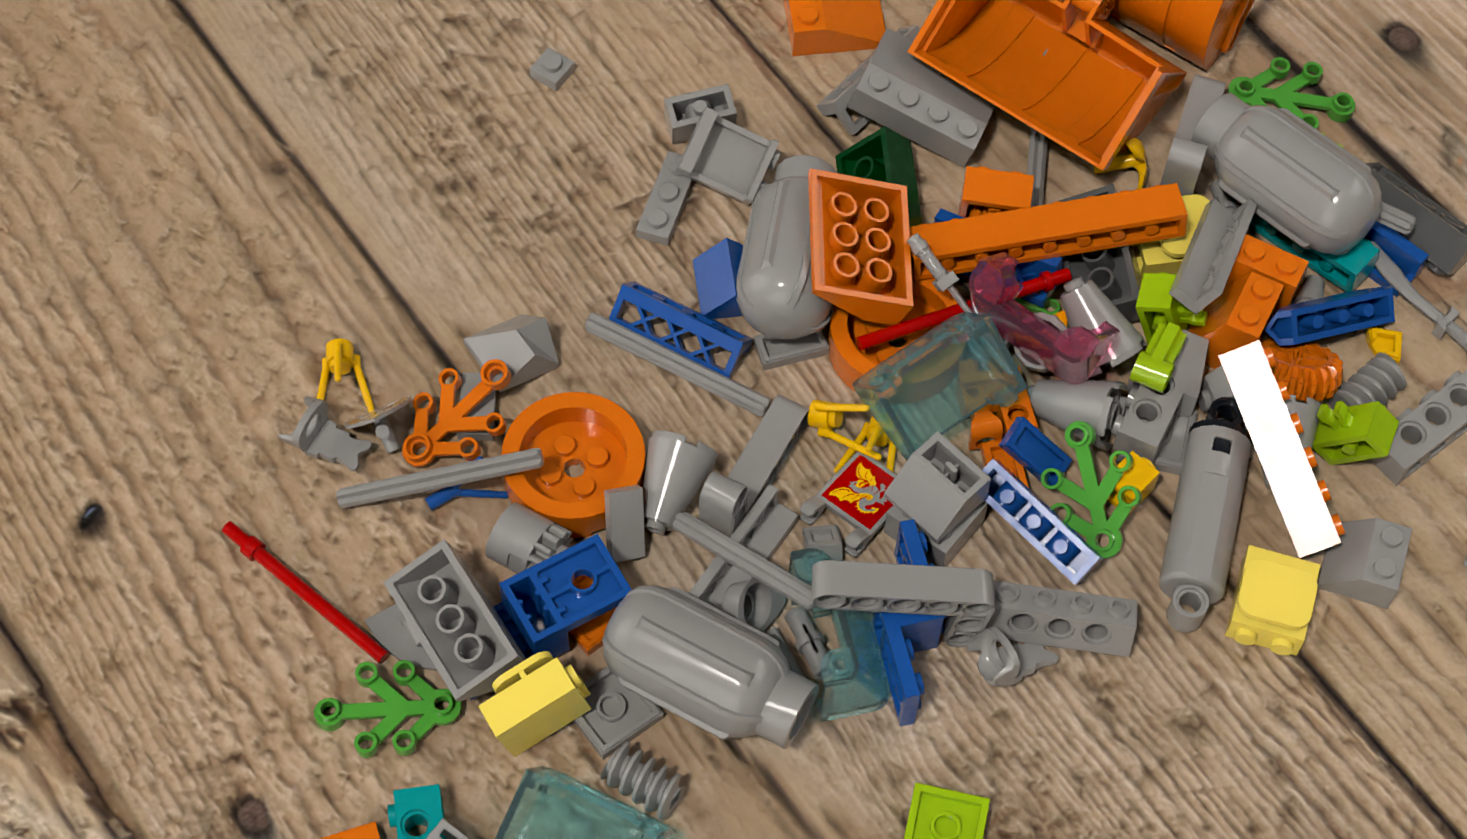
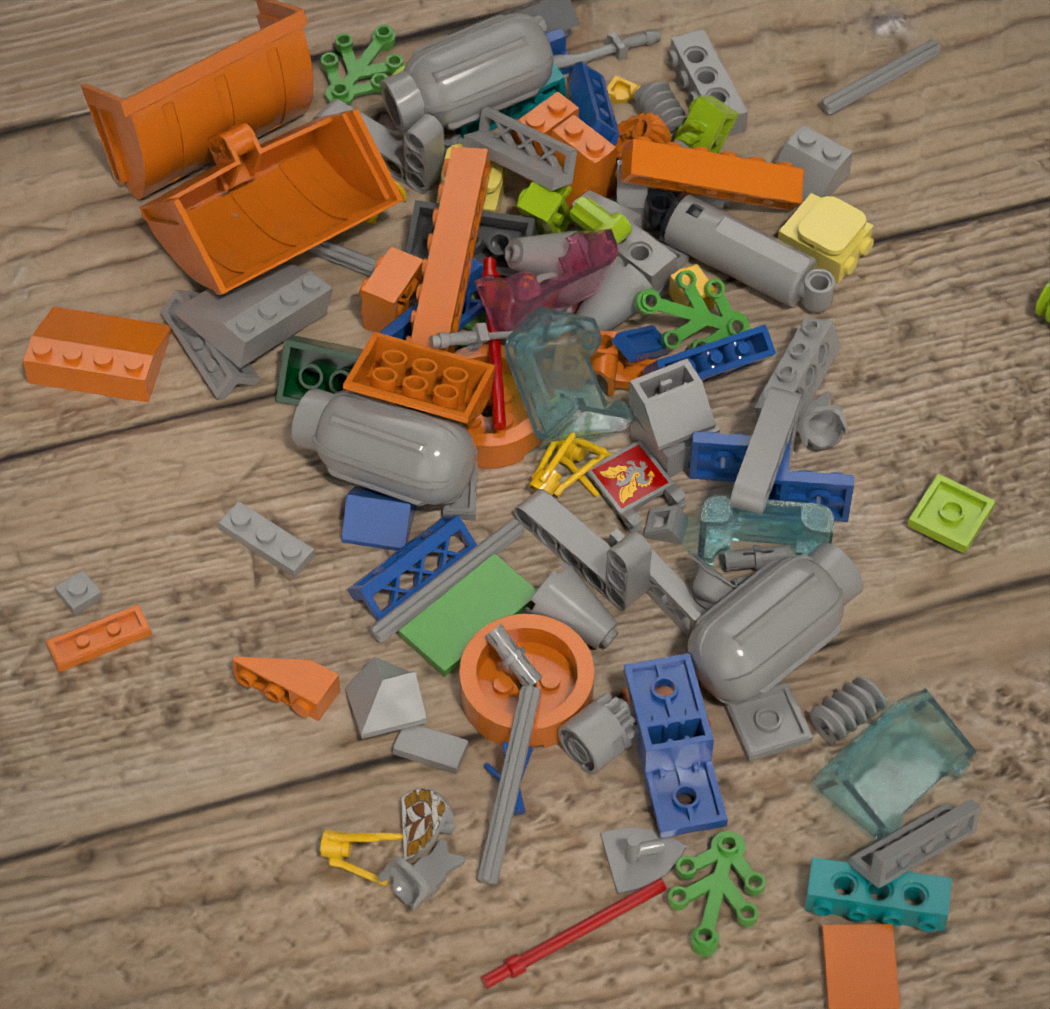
camera: 70 degrees left, 5 degrees down
light grey slope [383,539,526,702] -> none
orange plant [402,359,511,467] -> none
light yellow brick [478,651,591,757] -> none
light grey tile [604,485,645,562] -> none
light grey brick [664,84,737,144] -> none
light grey axle [672,512,816,610] -> none
light grey panel [675,107,781,205] -> none
none -> orange tile [46,604,152,672]
none -> orange slope [232,656,340,722]
none -> bright green tile [399,553,537,677]
none -> light grey pin [485,624,543,686]

